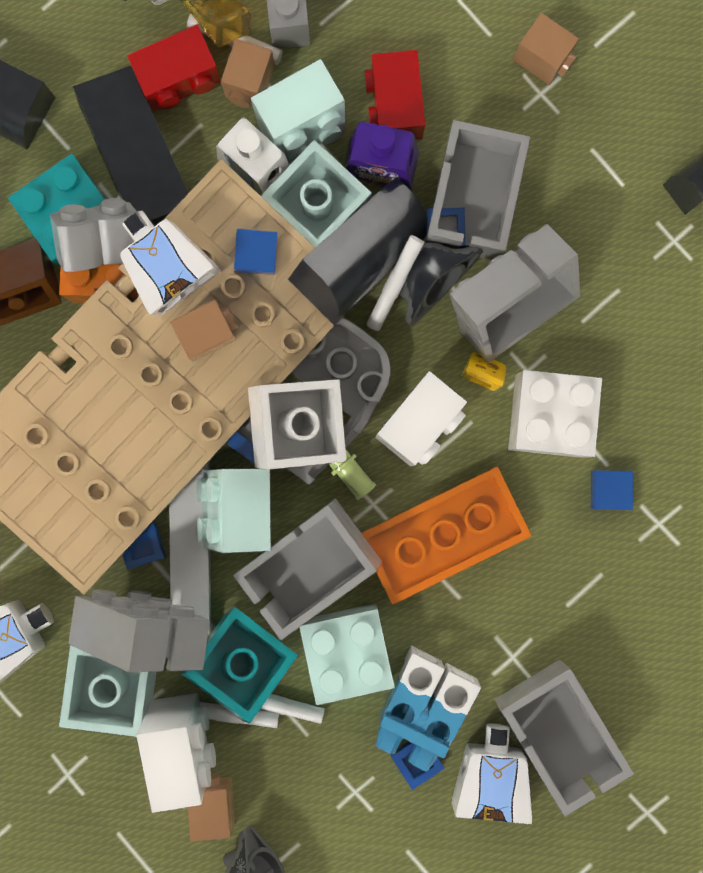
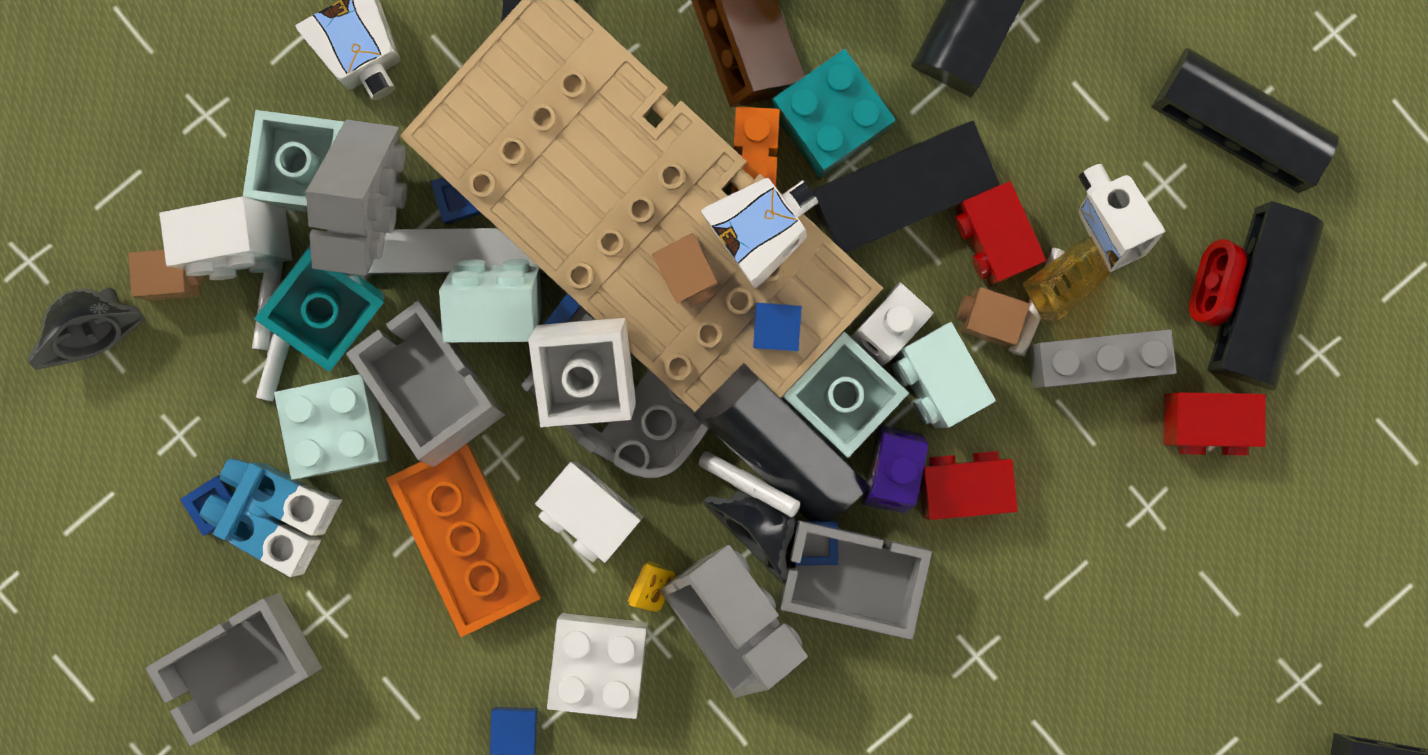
camera: 80 degrees right, 0 degrees up
light grey brick [50,198,137,272] -> none
yellowish green pin [329,450,376,500] -> none
torso [452,724,532,824] -> none
medium nougat brick [513,13,579,86] -> none

